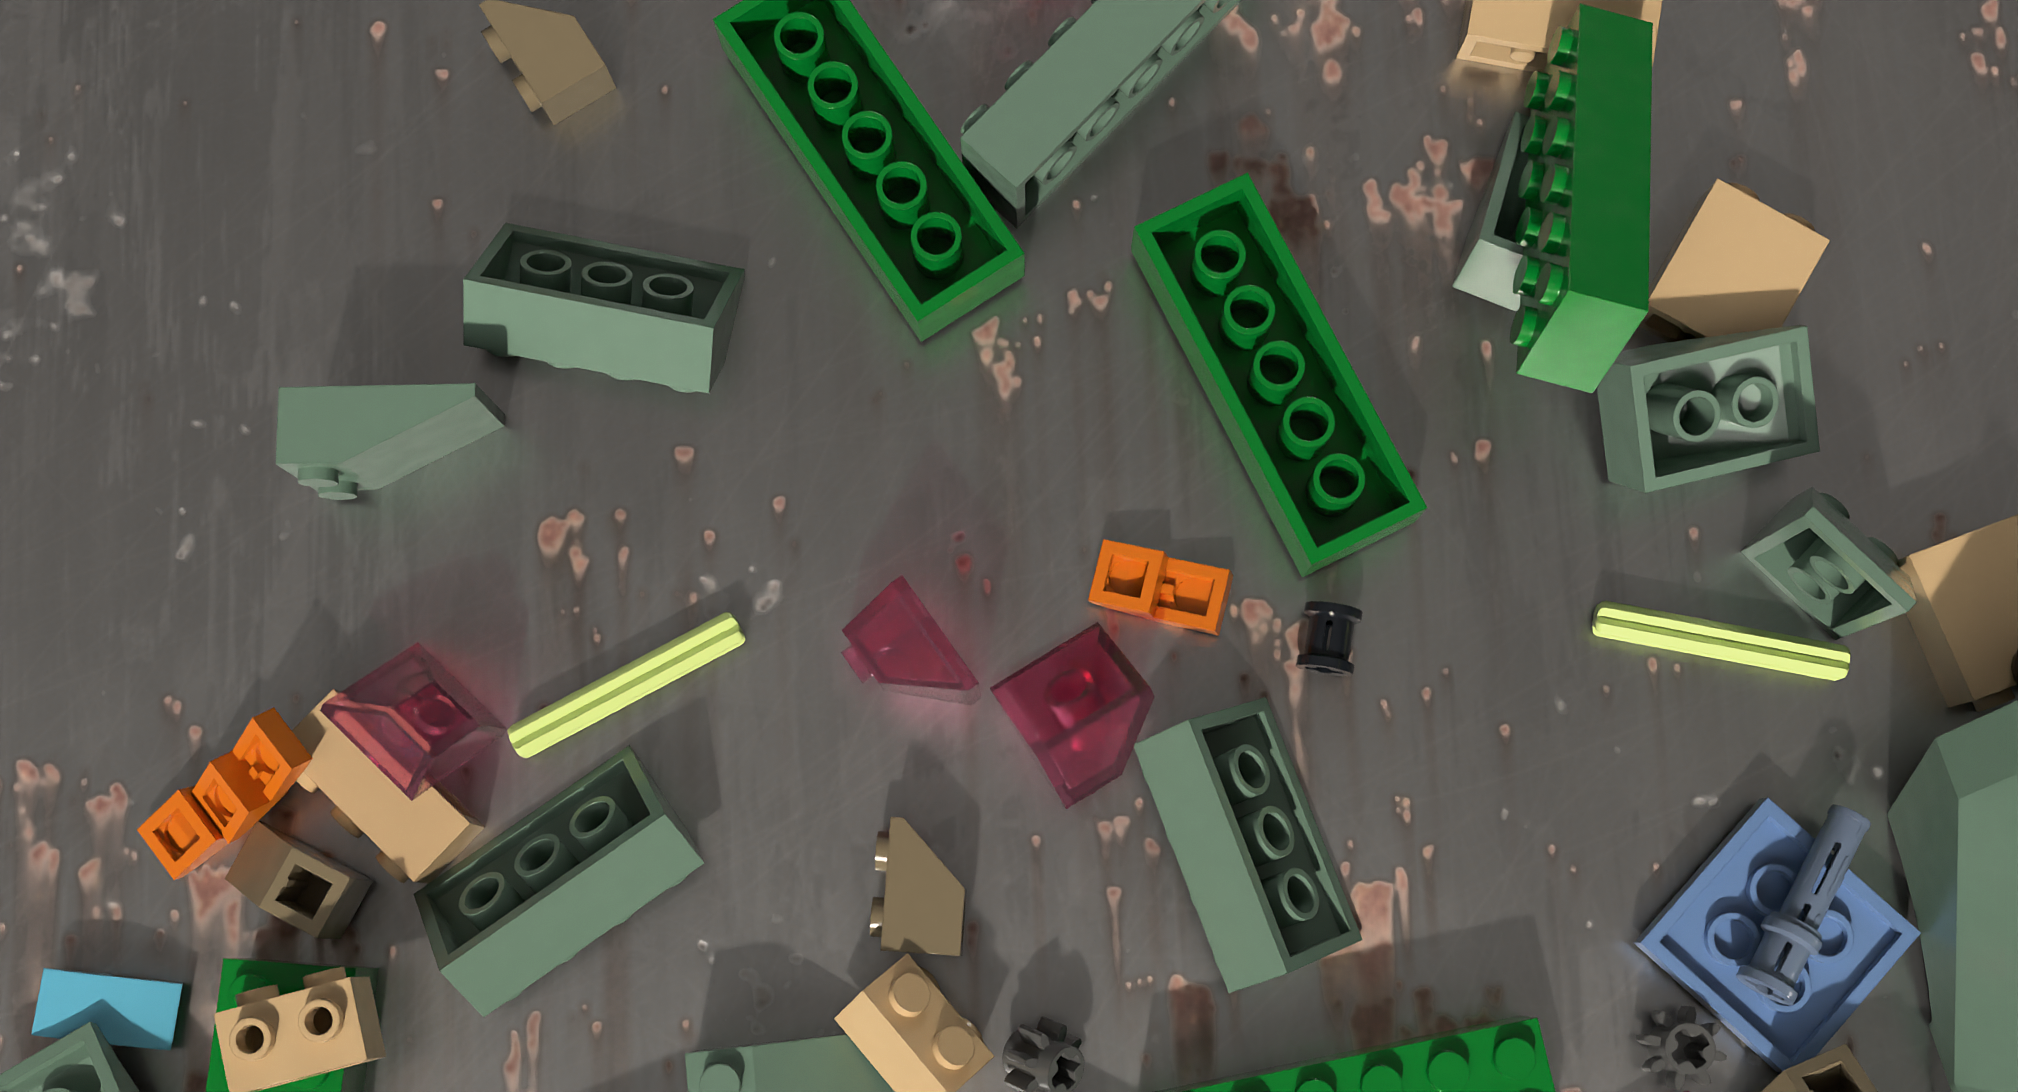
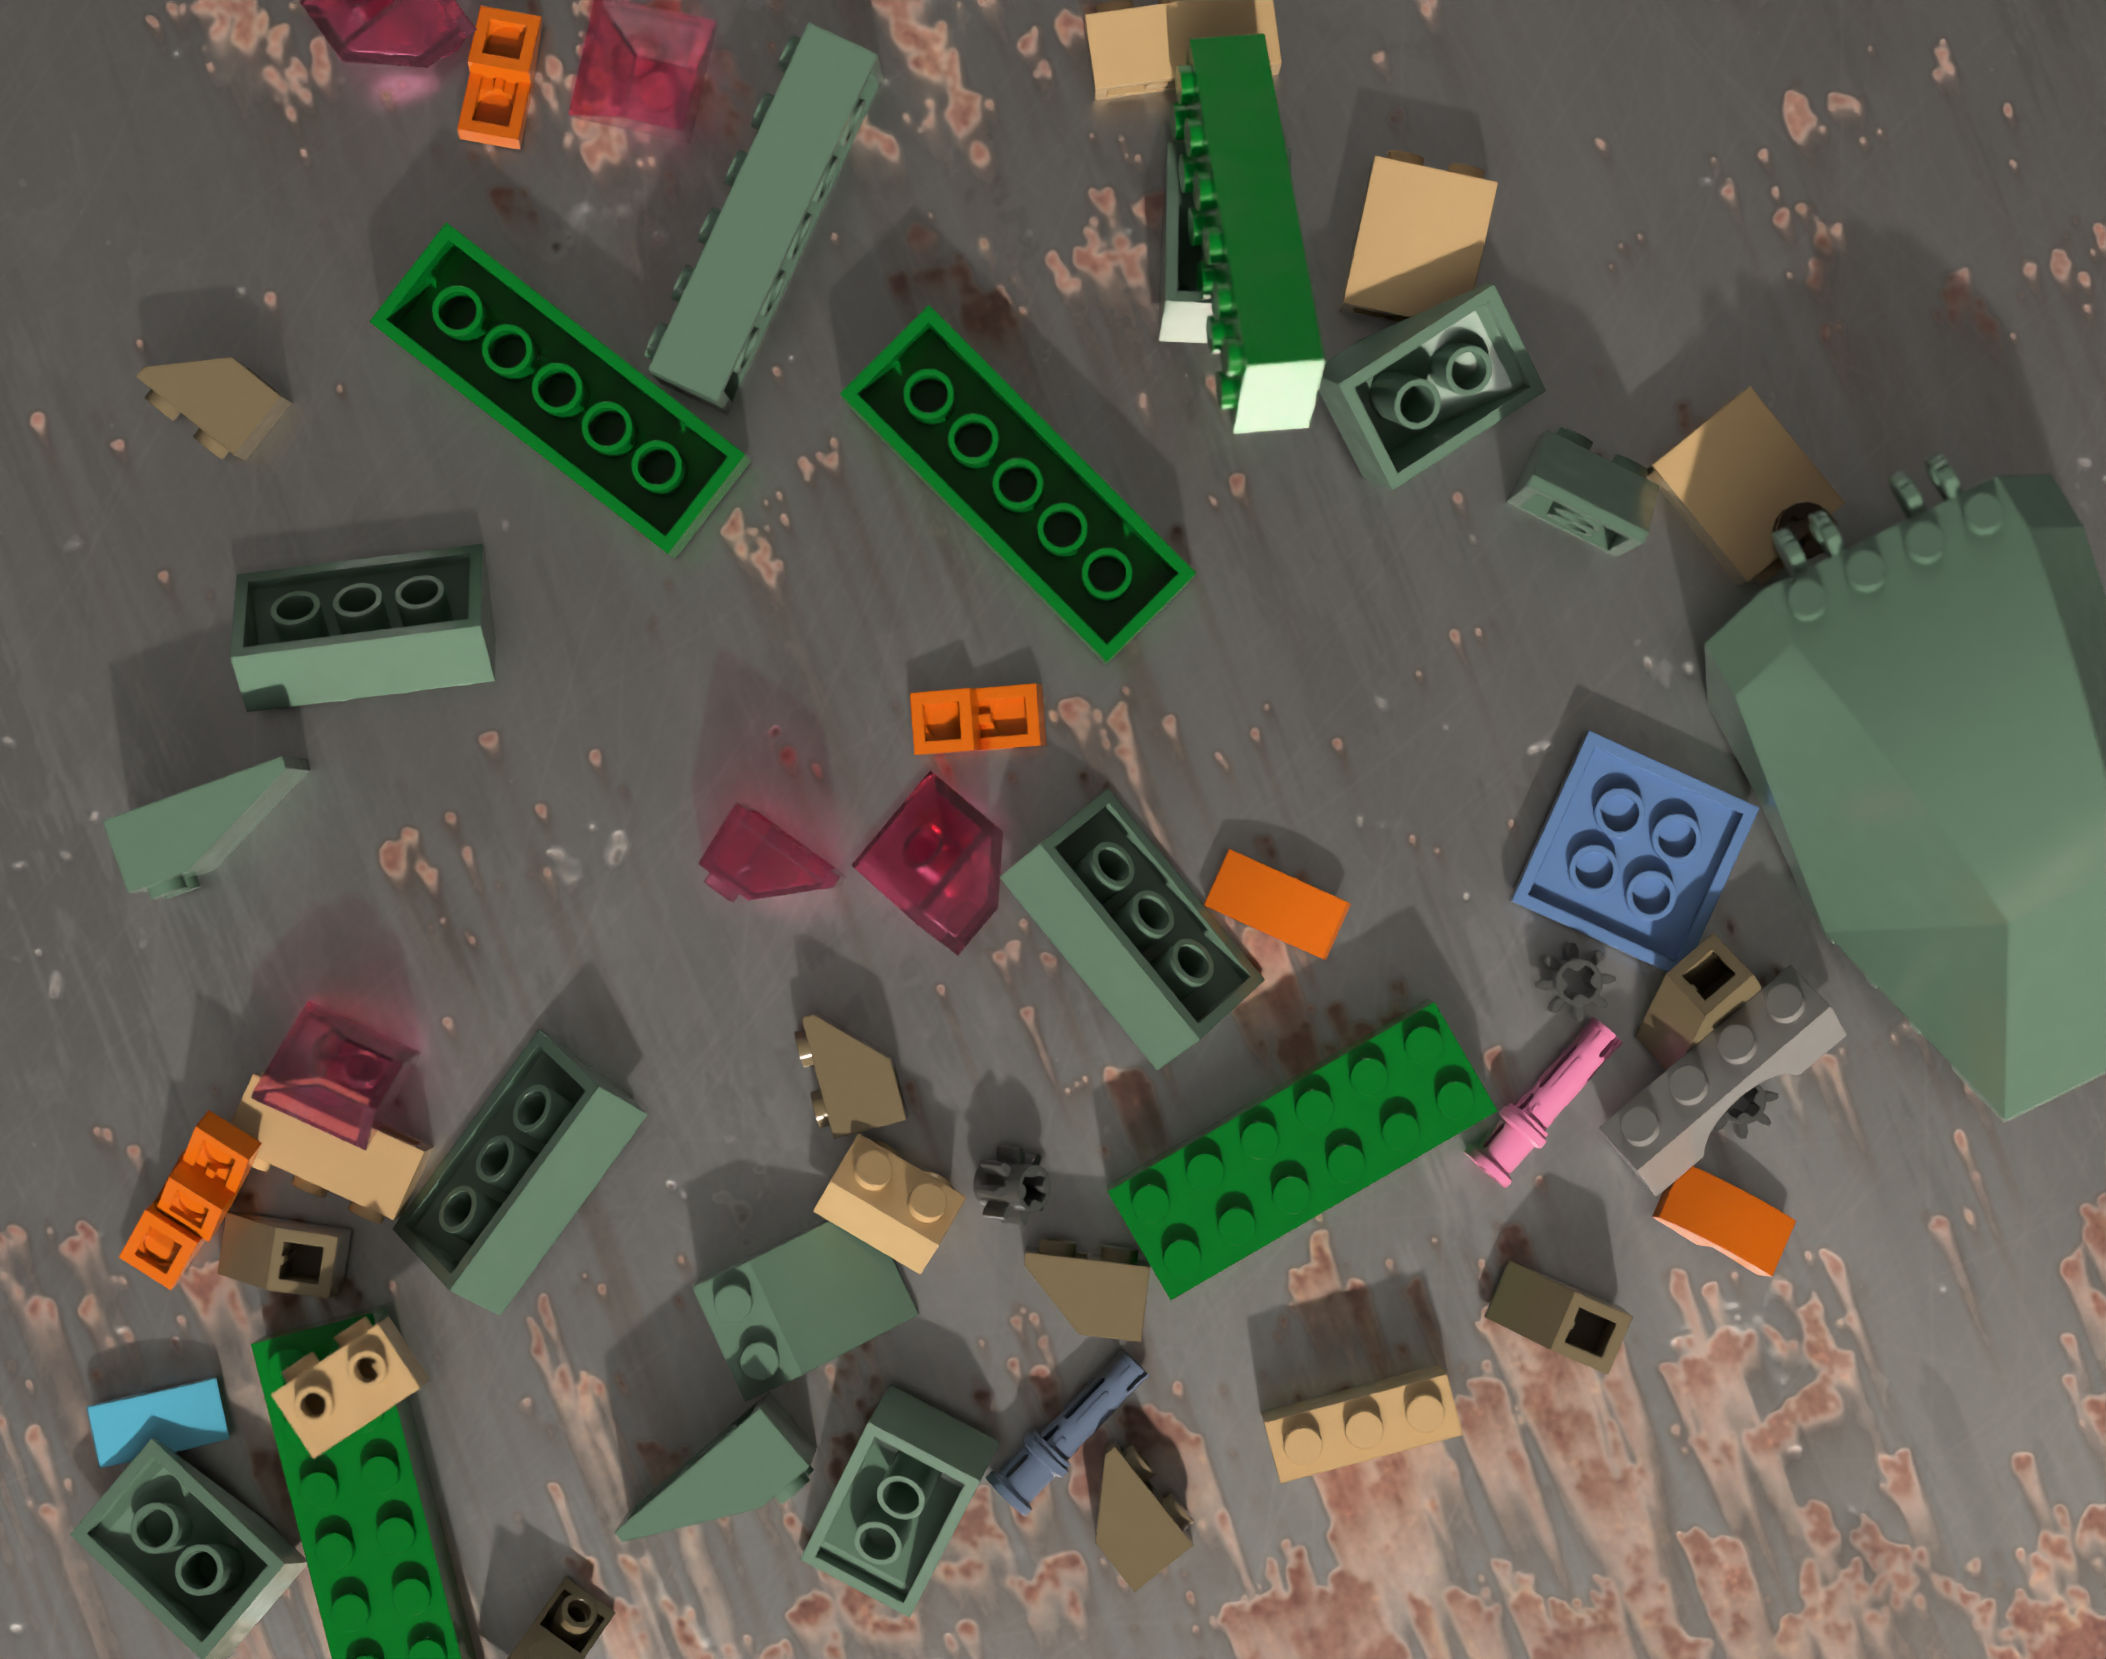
camera: 20 degrees left, 10 degrees up
yellowish green axle [507,612,745,758] -> none
black bush [1296,601,1363,676] -> none
yellowish green axle [1592,601,1851,681] -> none
sand blue pin [1736,804,1871,1005] -> none
none -> orange slope [1204,849,1351,961]

